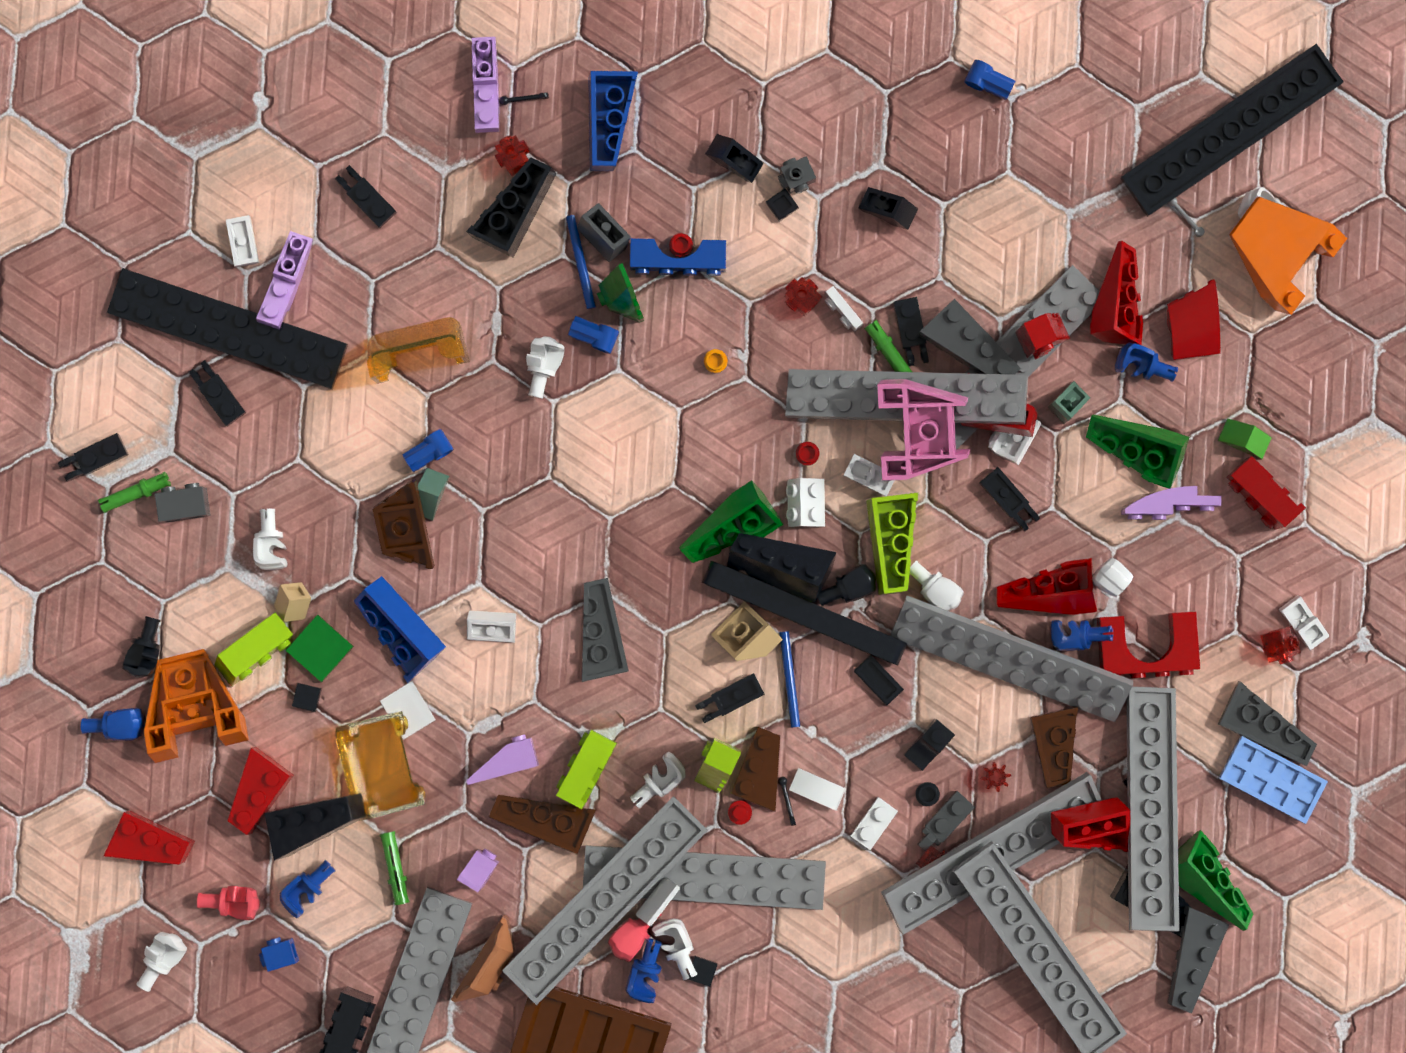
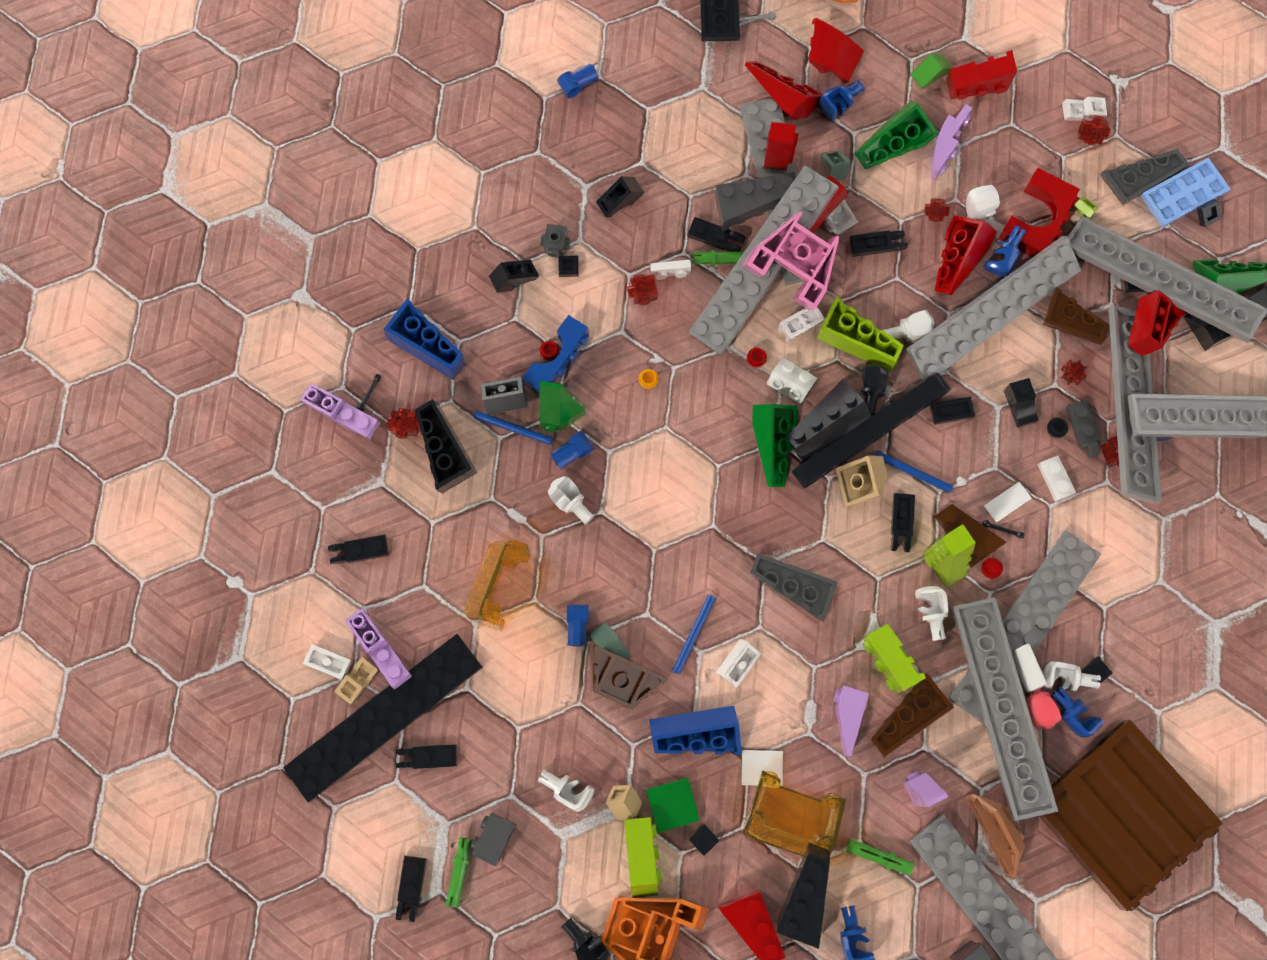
camera: 60 degrees left, 10 degrees down
none -> tan slope [334,656,380,705]
none -> blue bar [672,595,716,675]
none -> clear red gear [924,198,950,222]
none -> lime plate [1075,196,1099,218]
none -> black plate [1197,199,1221,227]

